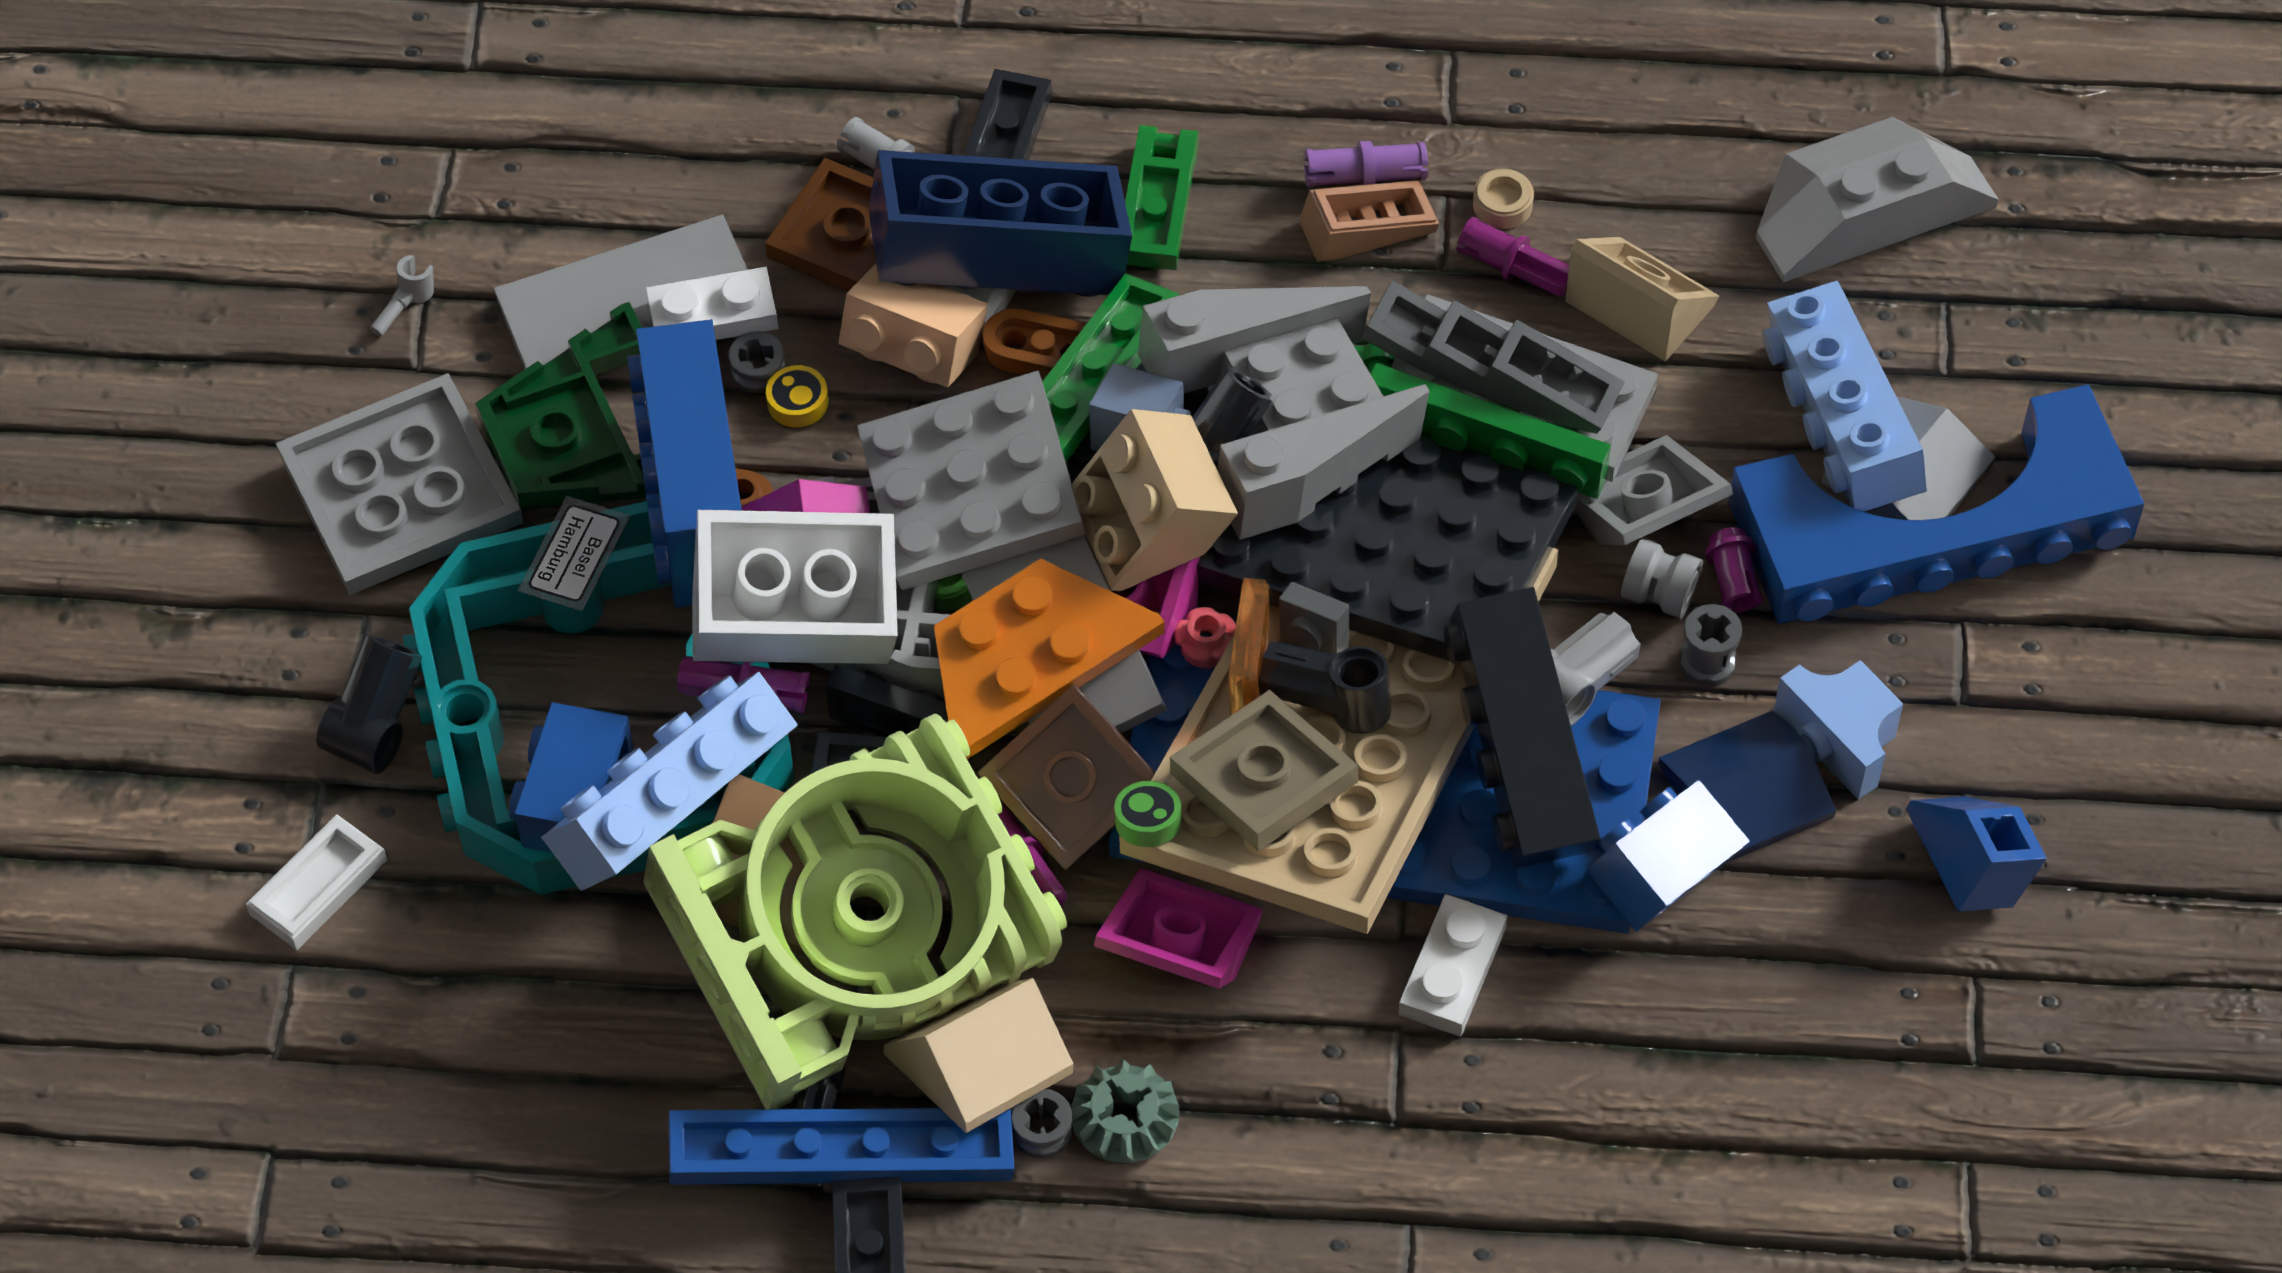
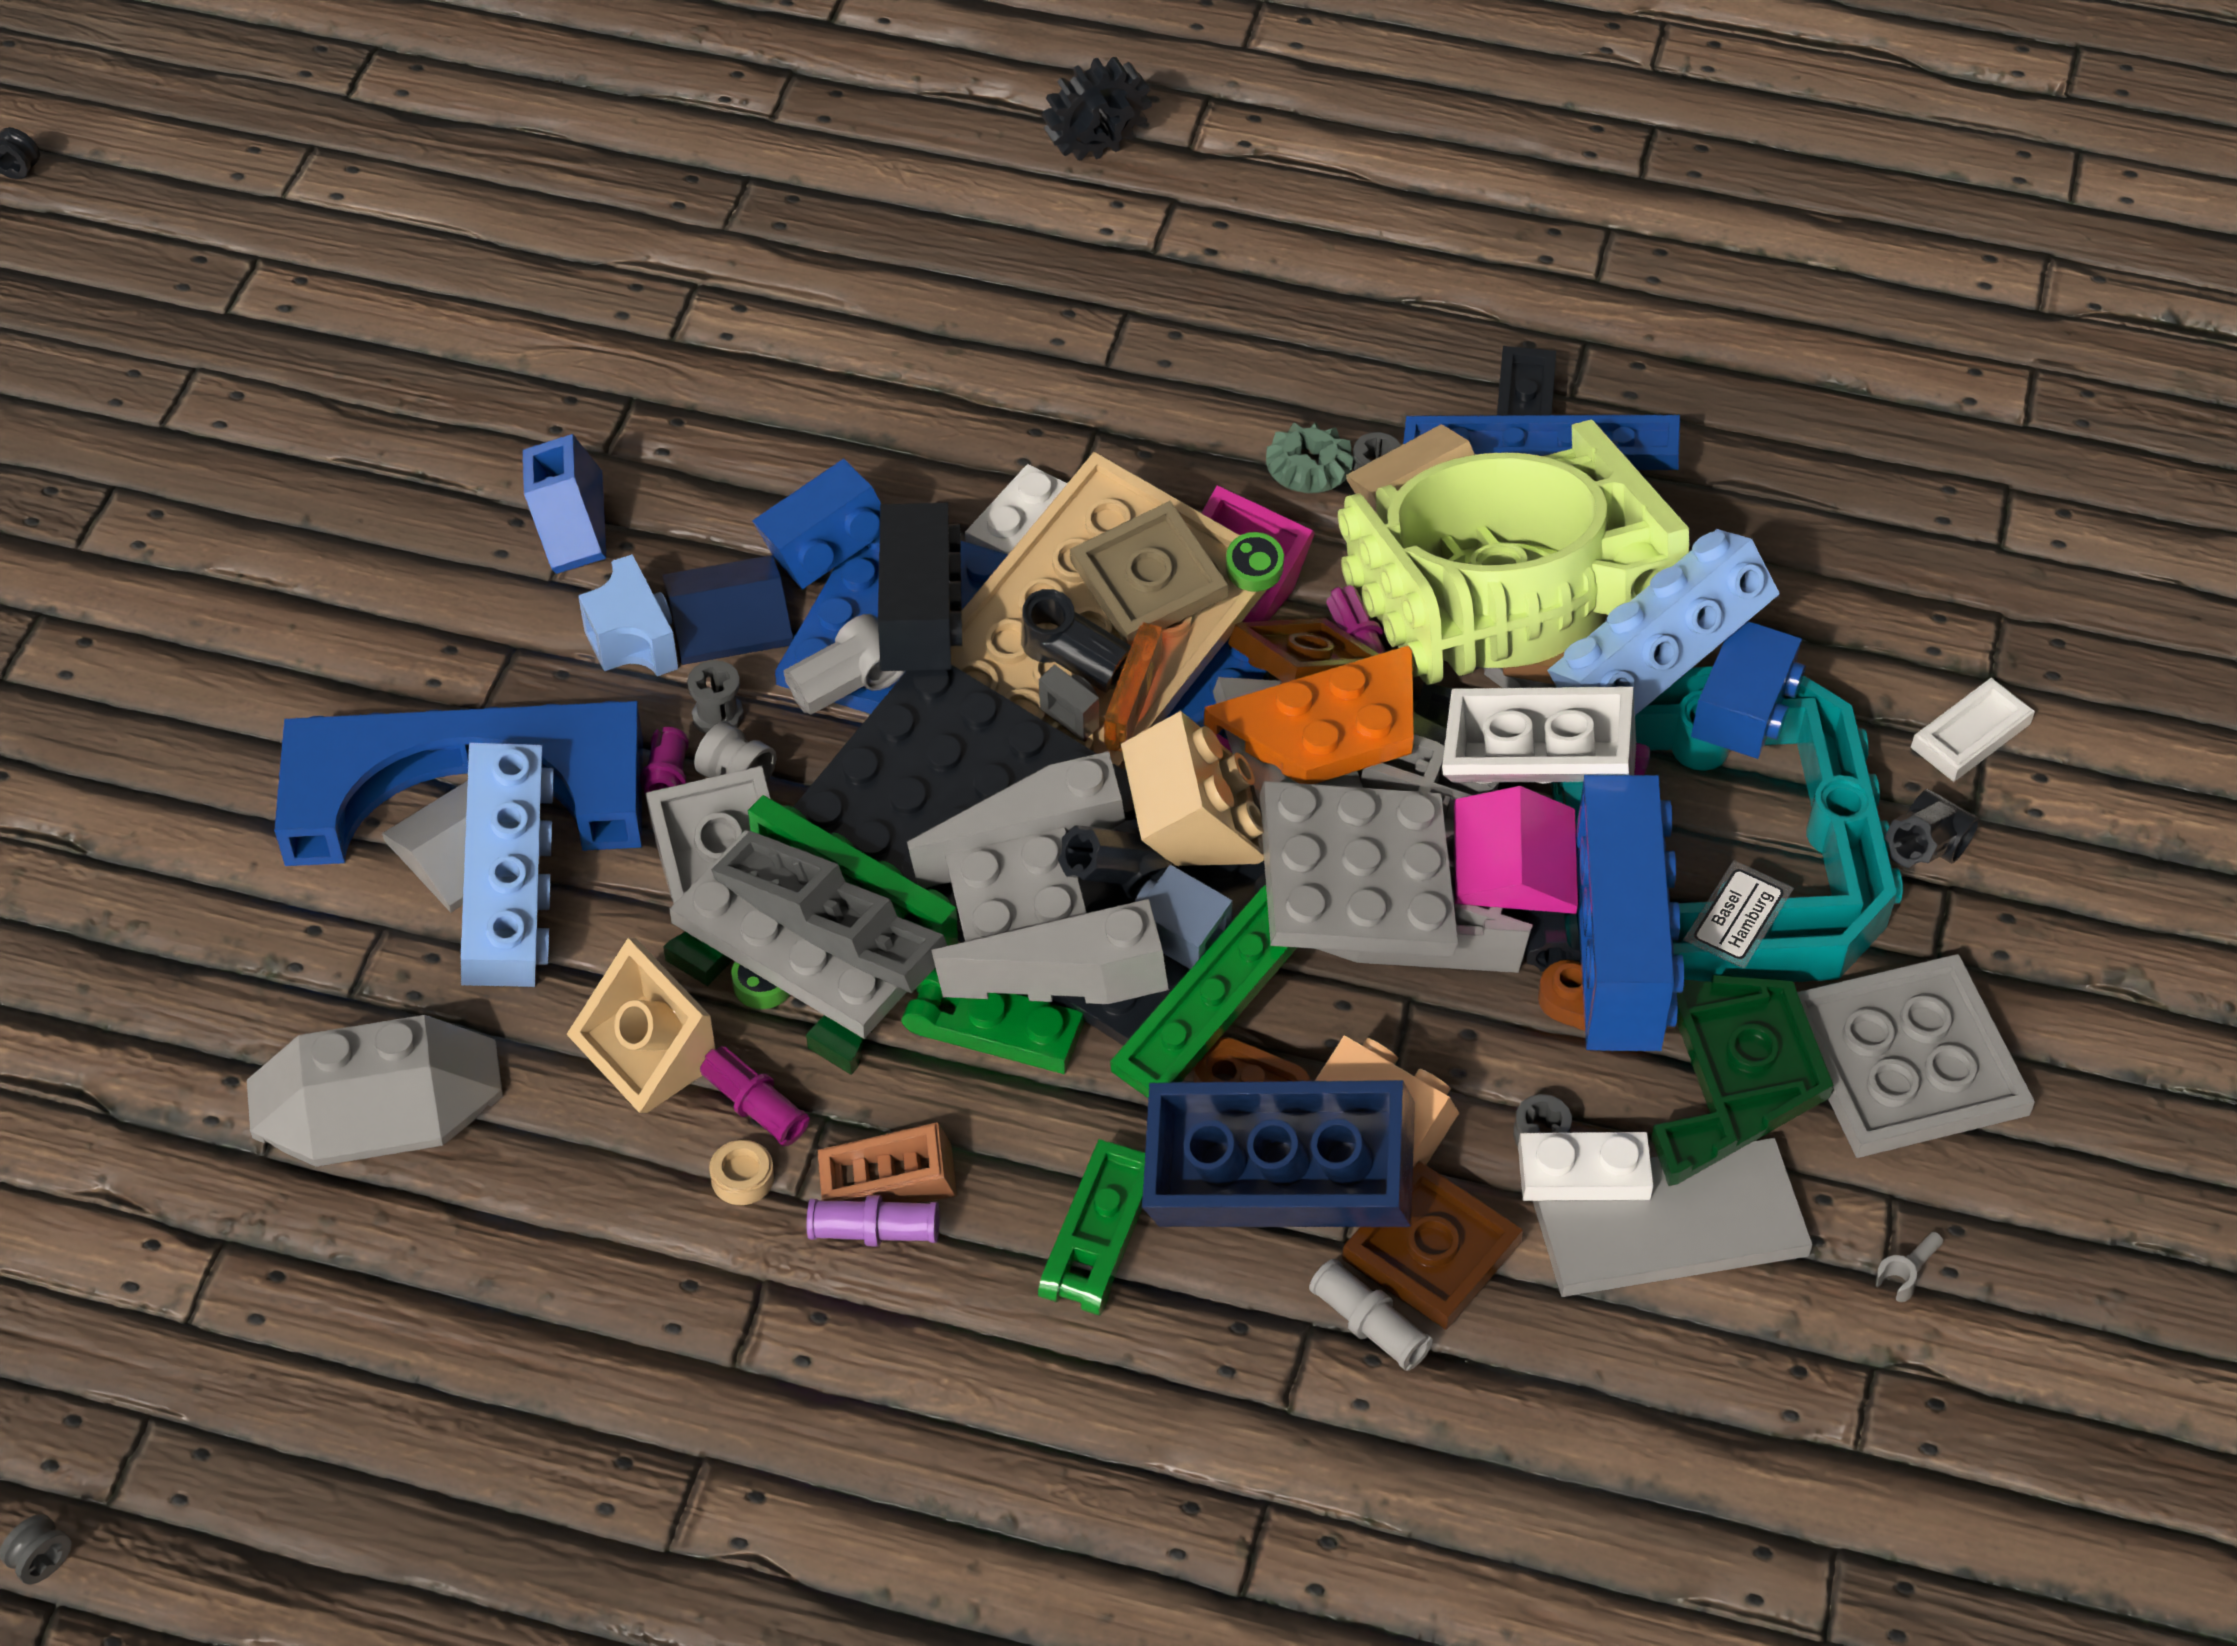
camera: 170 degrees left, 5 degrees down
yellow tile [766,365,829,428] -> none
black plate [963,69,1052,160] -> none

